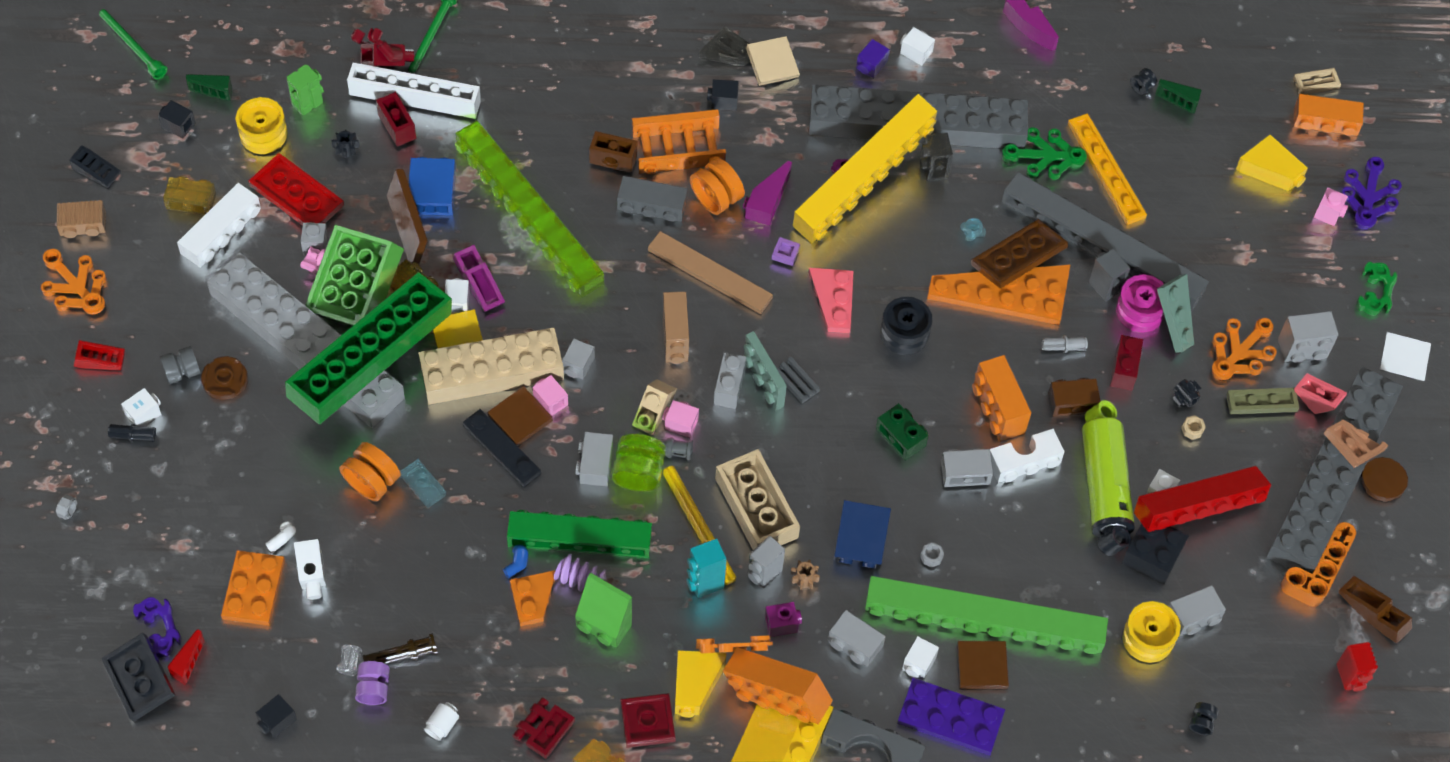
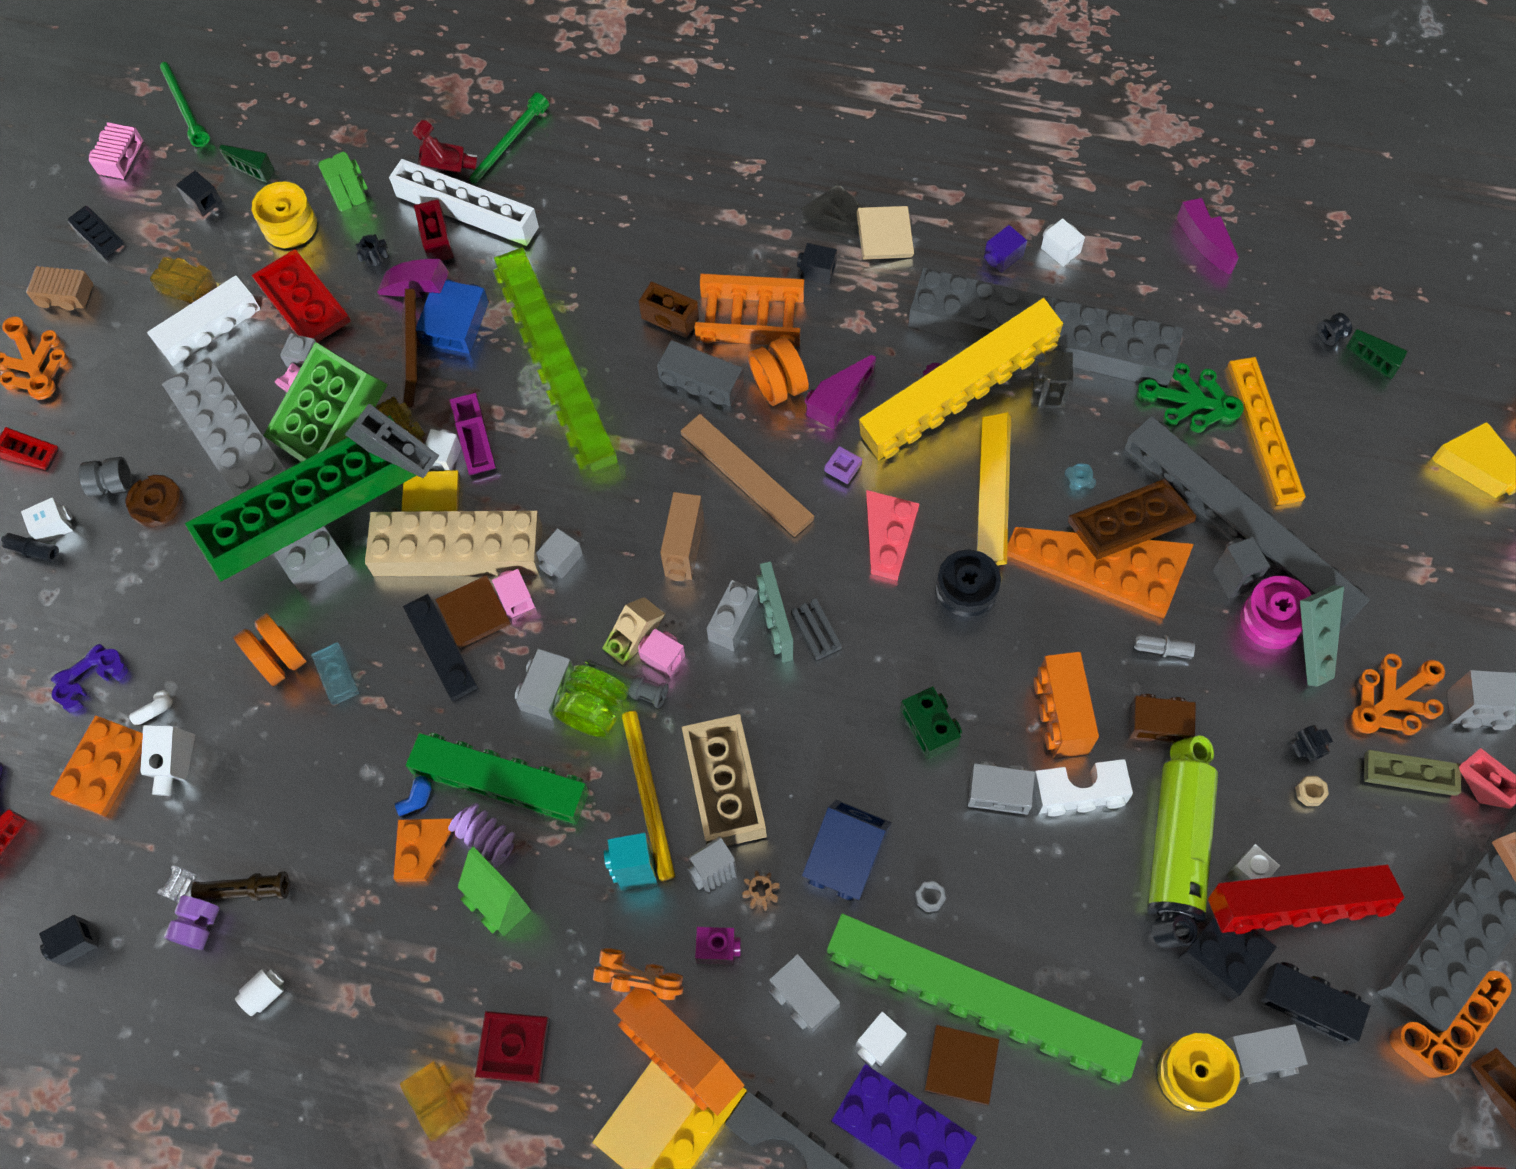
camera: 20 degrees right, 5 degrees up
dark red plate [512,697,575,759] -> none
yellow slope [675,650,727,718] -> none
dark red brick [1110,335,1144,391] -> none
none -> dark purple helmet [51,644,128,713]
none -> bright pink brick [89,122,144,180]
none -> dark grey slope [345,404,440,478]
none -> magenta slope [377,259,449,298]
none -> yellow tile [977,412,1011,565]
none -> black brick [1256,962,1371,1045]

